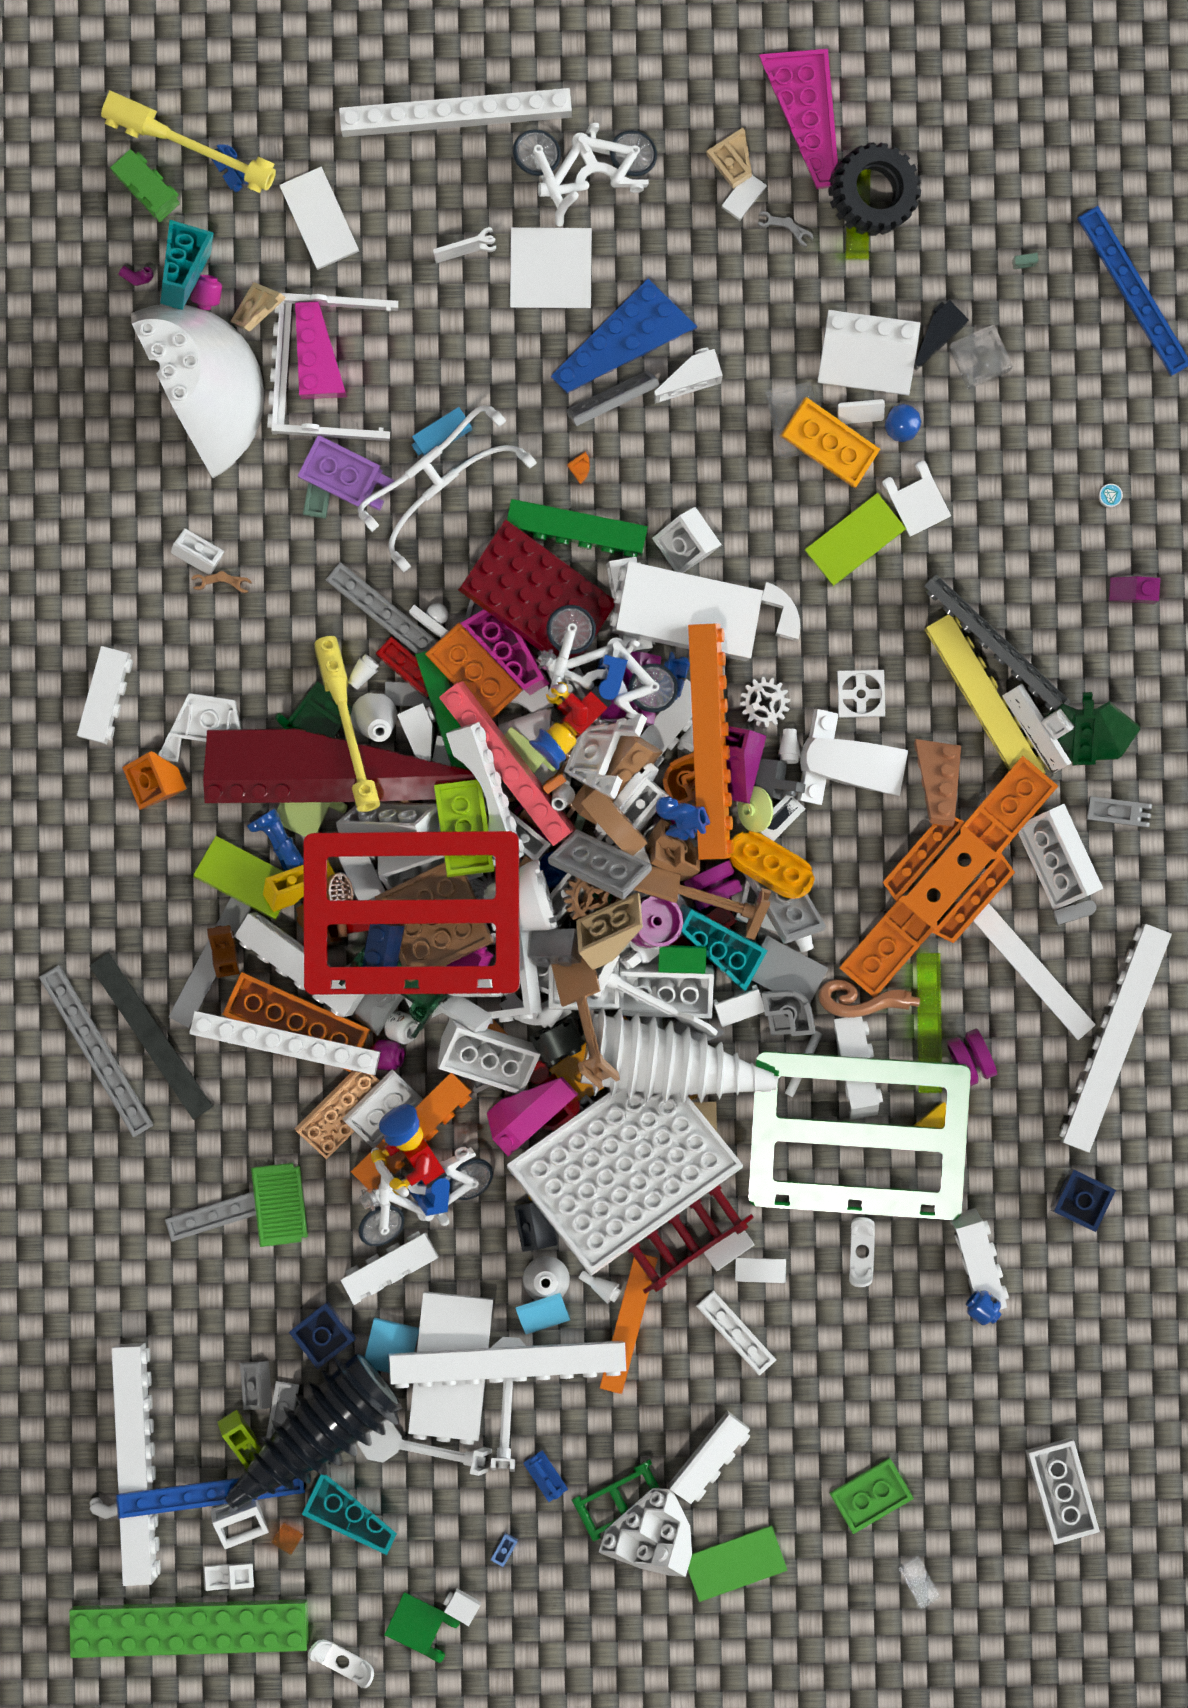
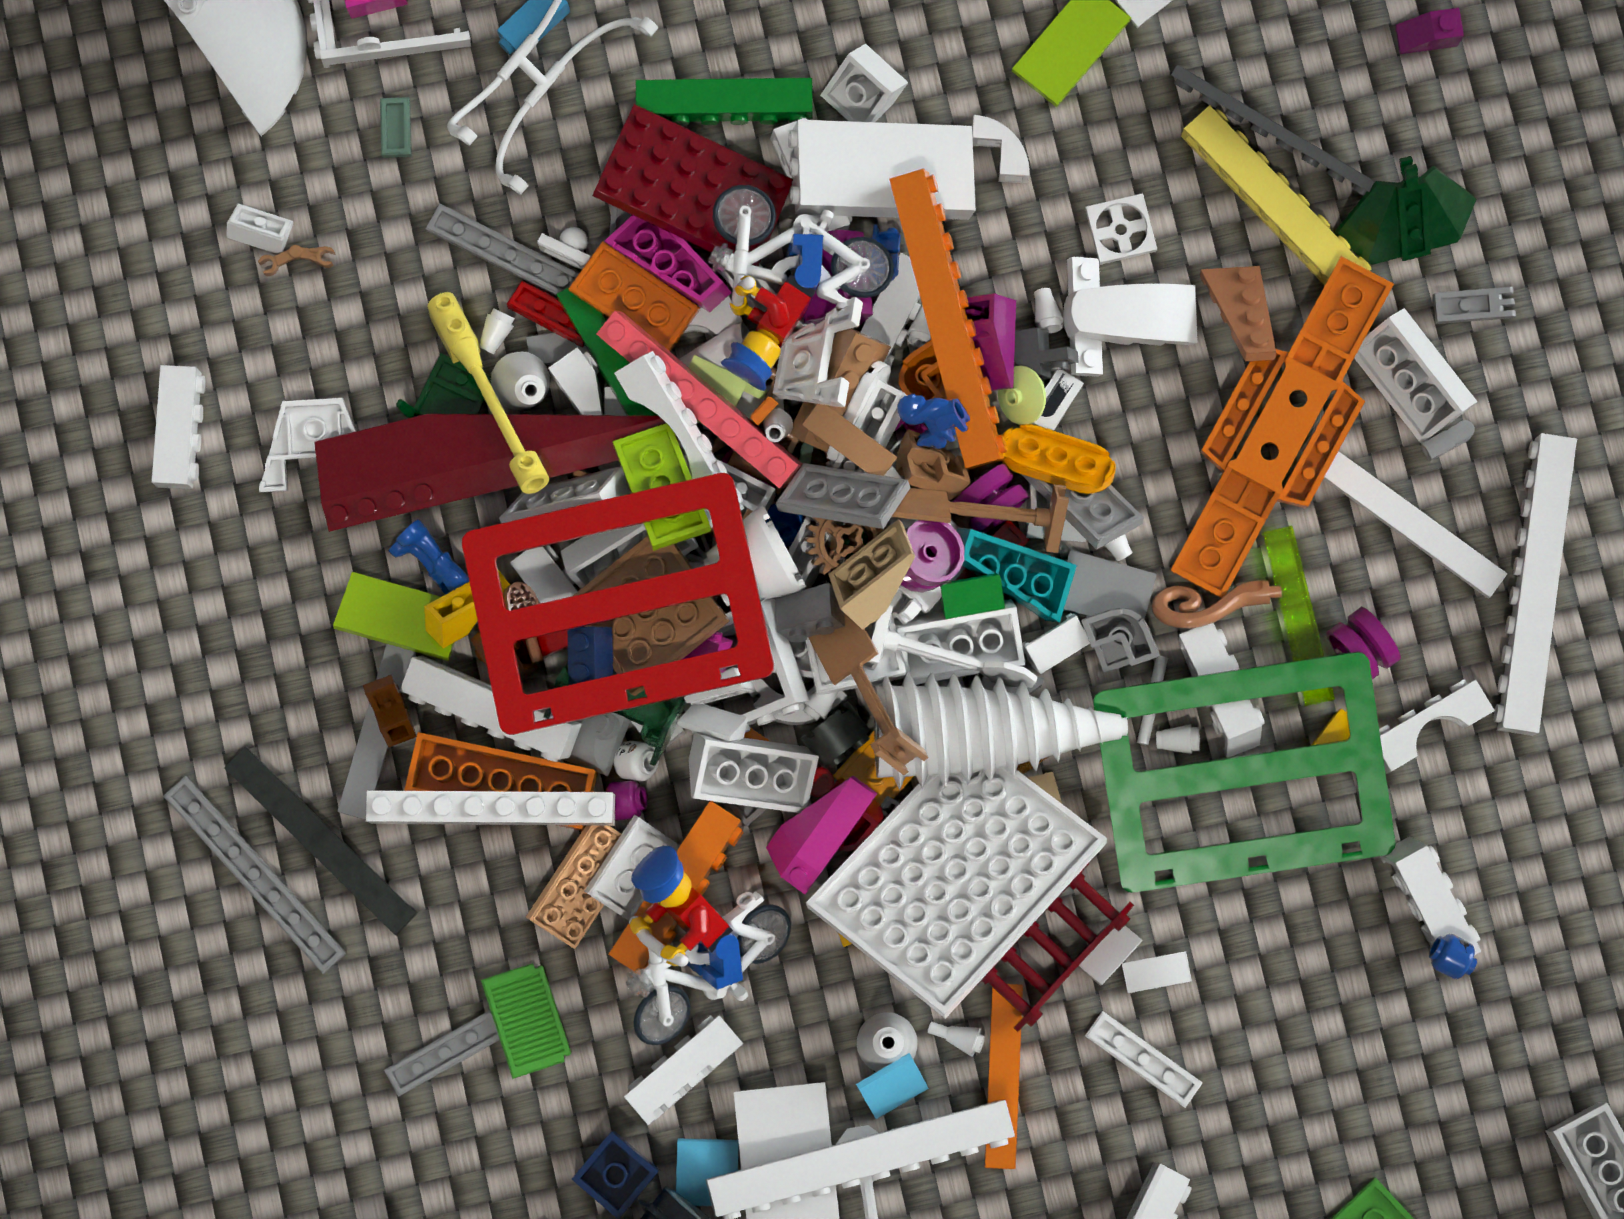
camera: 10 degrees left, 5 degrees down
orange slope [122,751,187,810] -> none
yellowish green flag [277,802,348,837] -> none
medium lavender tile [298,435,394,511] -> none
black panel [514,1202,557,1252] -> none
orange tile [567,451,590,484] -> none
white gear [740,677,790,728] -> none
white piece [849,1217,875,1287] -> none
white tile [1002,684,1071,775] -> none
white tile [1041,709,1074,740] -> none
dark blue brick [1050,1168,1116,1232] -> none
none -> white cone [1156,724,1200,754]
none -> white arch [1379,679,1495,774]

